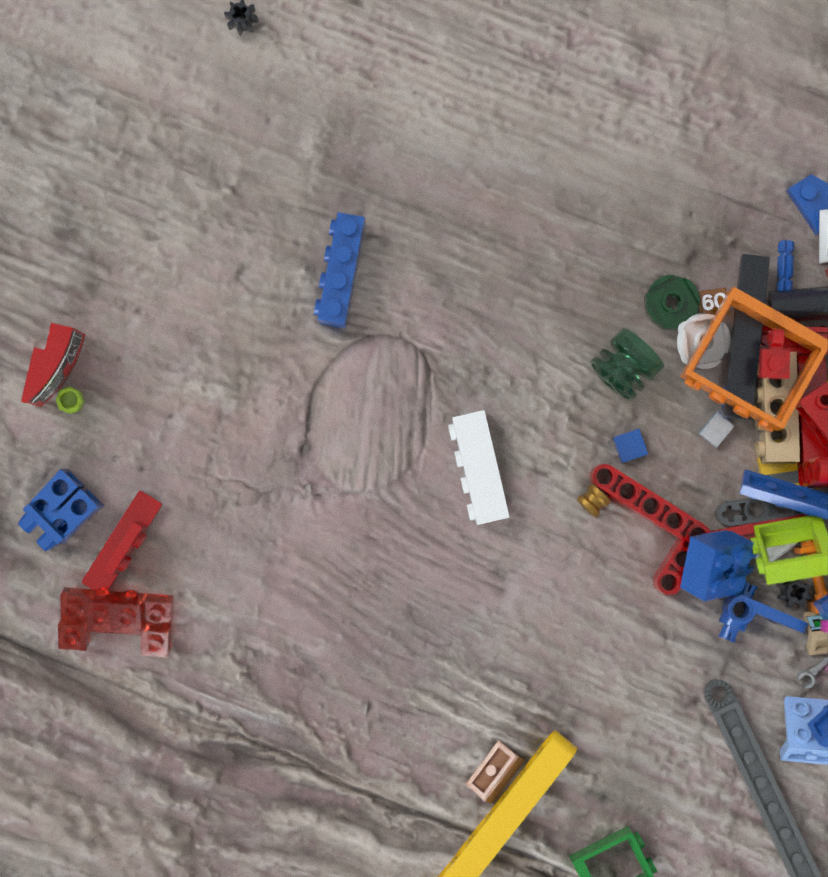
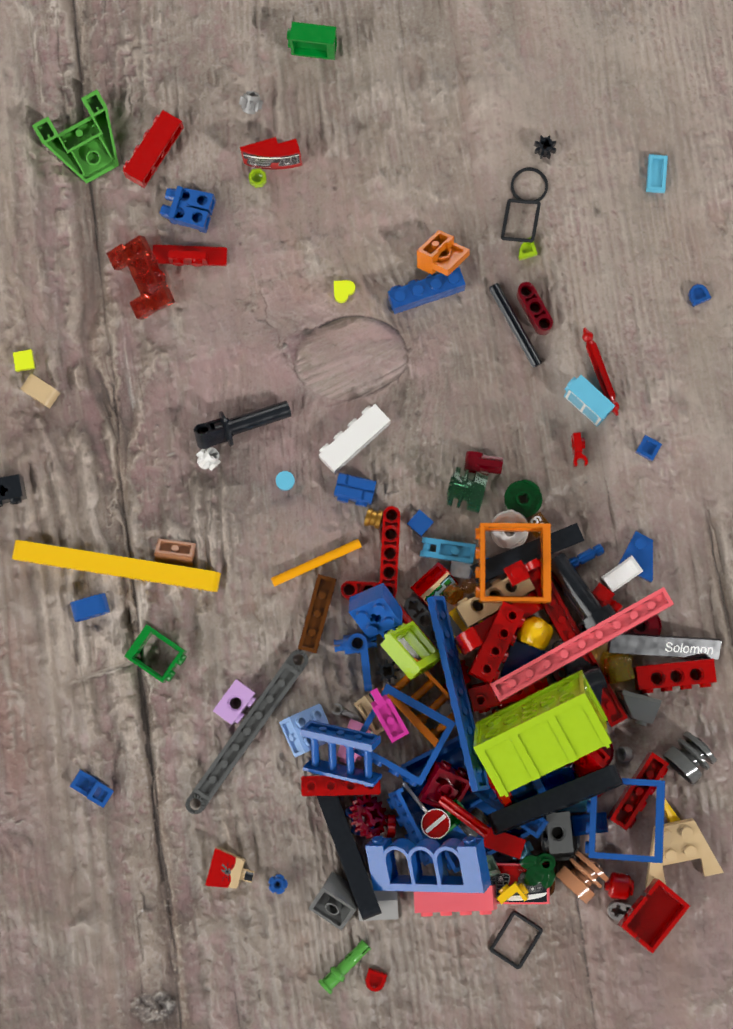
camera: 60 degrees right, 5 degrees down
none -> neon yellow tile [13,349,36,372]
none -> tan beam [20,373,60,409]
none -> black piece [194,401,291,449]
none -> white gear [196,447,221,471]
none -> lavender brick [213,679,256,725]
none -> light orange piece [271,539,362,587]
none -> medium azure tile [276,471,295,491]
none -> reddish brown plate [298,574,337,654]
none -> neon yellow tile [334,280,356,303]
none -> blue brick [334,473,377,508]
none -> panel [410,562,458,607]
none -> orange brick [417,230,470,276]
none -> dark azure plate [420,537,476,564]
none -> clear orange plate [443,579,476,605]
none -> dark red piece [464,451,503,474]
none -> black axle [489,283,542,368]
none -> black piece [501,199,541,243]
none -> black piece [511,167,548,201]
none -> dark red beam [516,282,553,336]
none -> lime tile [518,237,538,261]
none -> medium azure brick [564,375,615,427]
none -> red plate [571,432,588,467]
none -> red wheel [582,327,619,416]
none -> blue plate [635,435,662,462]

